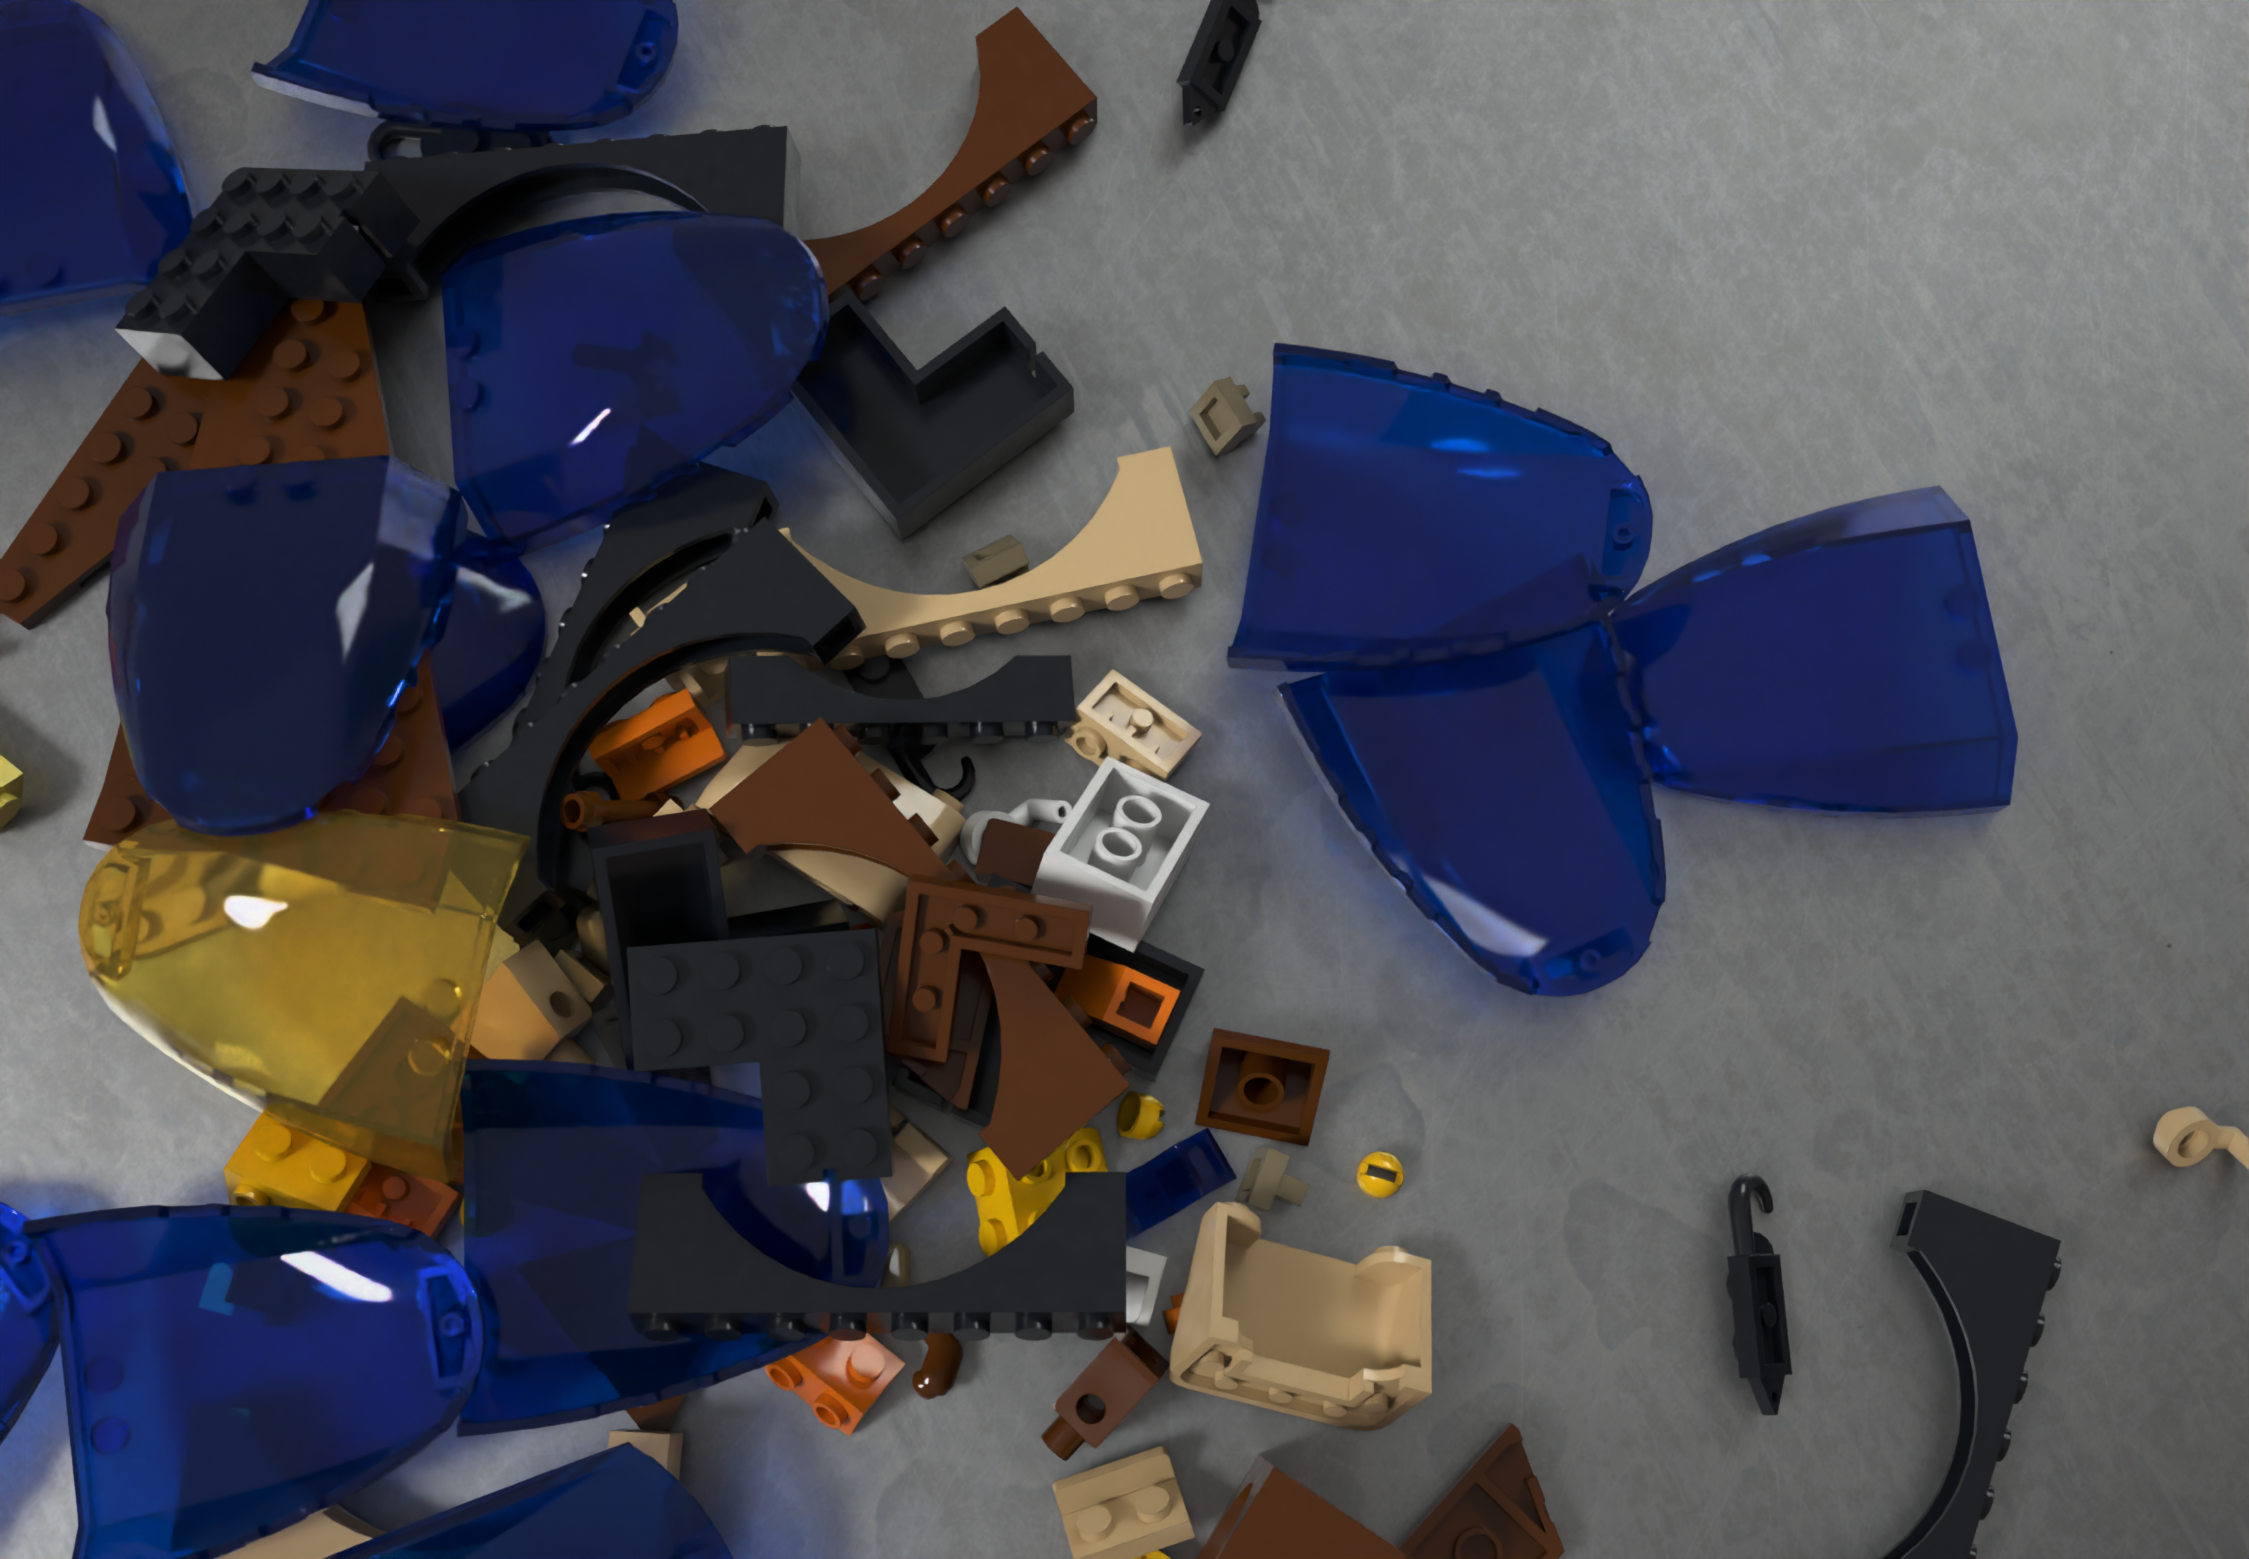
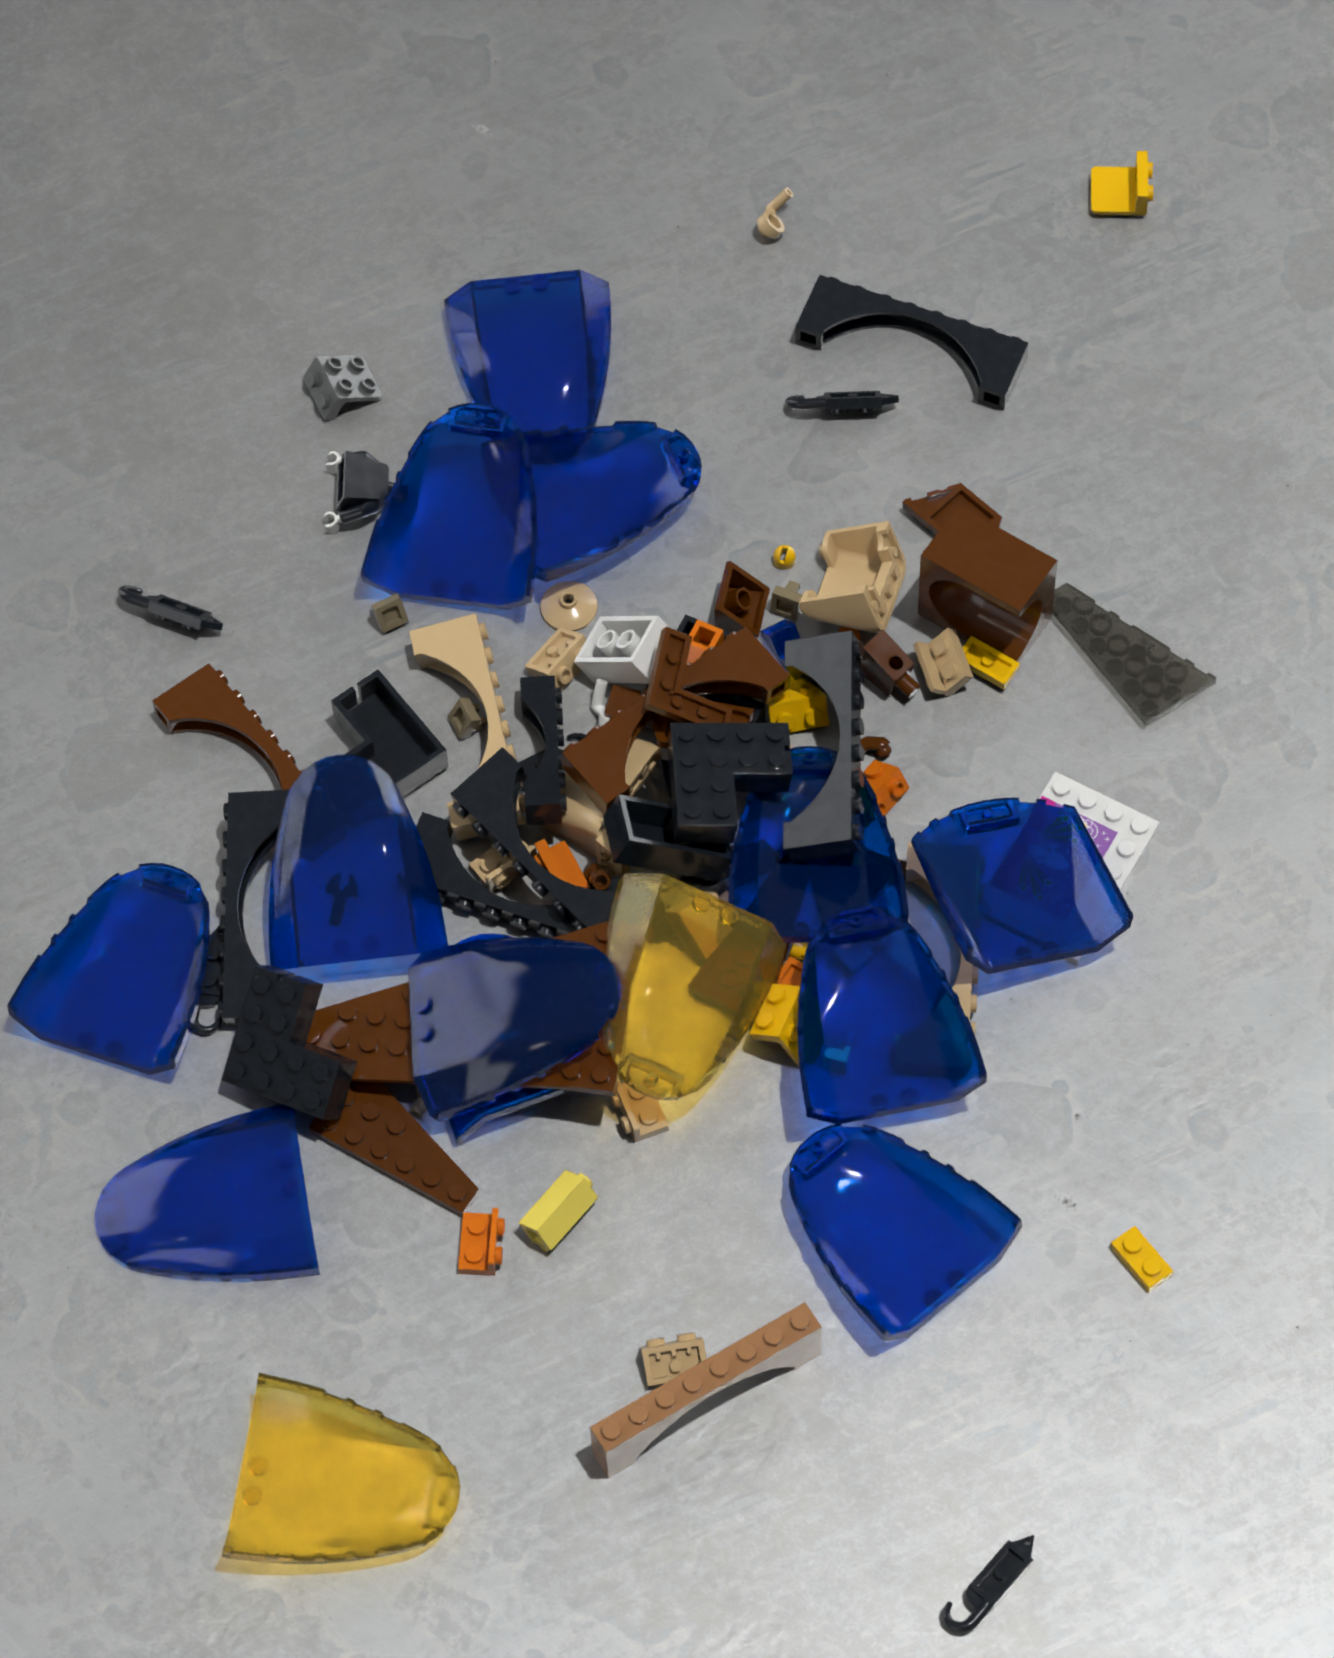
camera: 85 degrees left, 15 degrees down
none -> dark grey bracket [303,355,383,420]
none -> black torso [323,451,403,533]
none -> tan dish [540,581,598,631]

